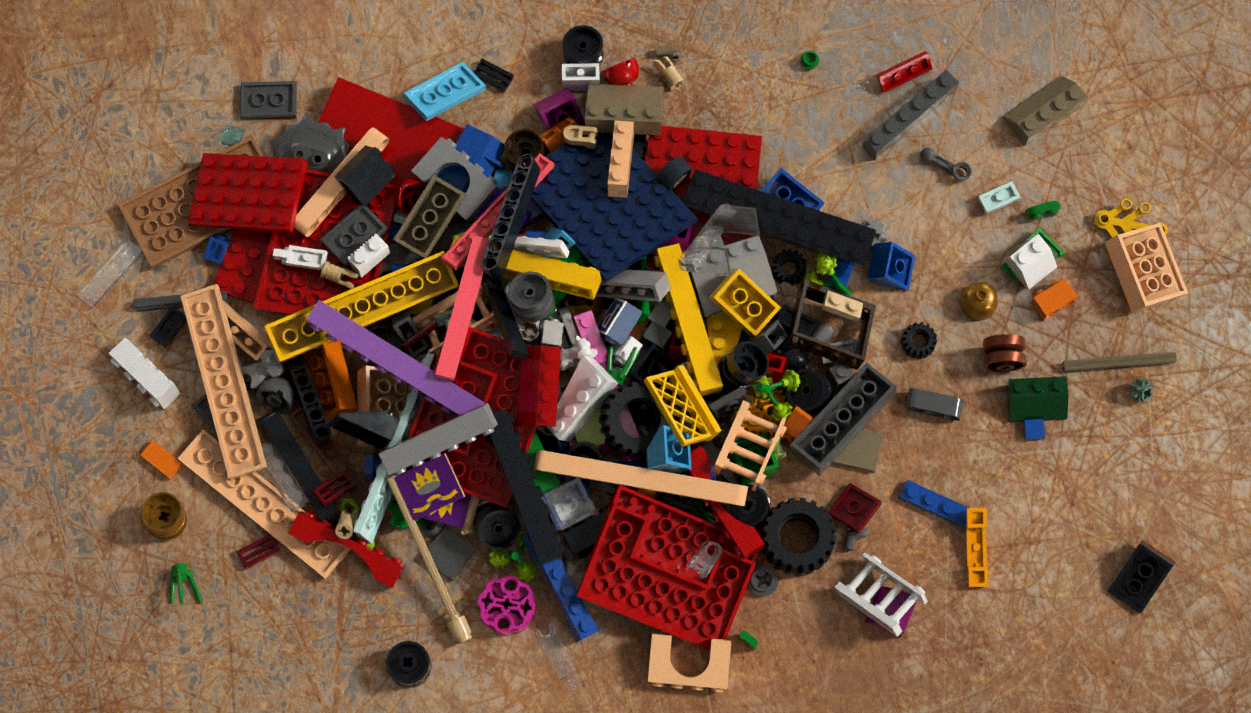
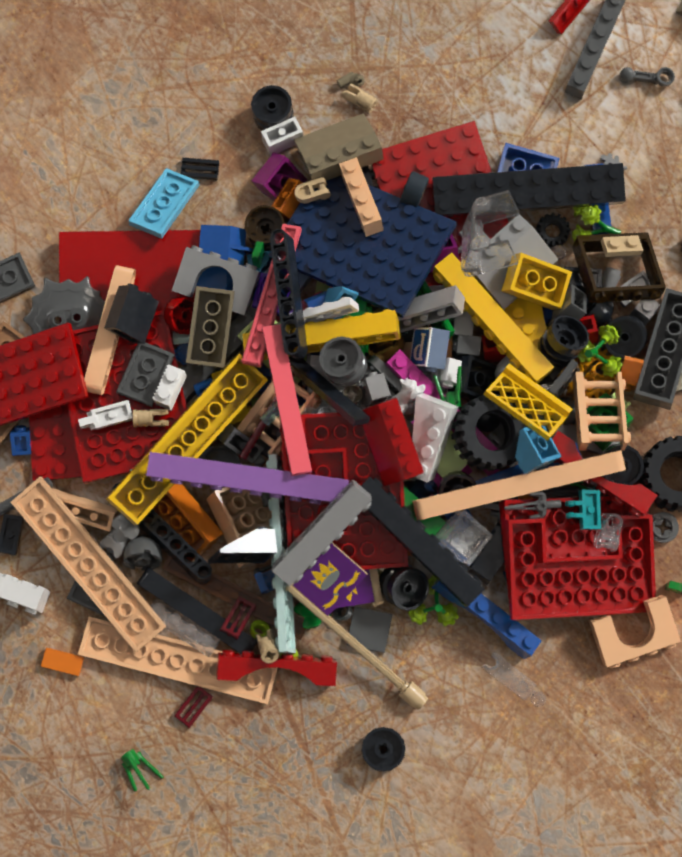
camera: 25 degrees left, 5 degrees up
pearl gold wheel [141,492,187,541] -> none
dark pink connector [478,576,536,636] -> none
red cylinder [601,57,639,86] -> none
green plate [801,51,819,69] -> none
blue slope [867,242,916,291] -> none
none -> green tile [251,241,265,268]
none -> dark grey piece [504,492,561,519]
none -> teal hinge [565,490,601,530]

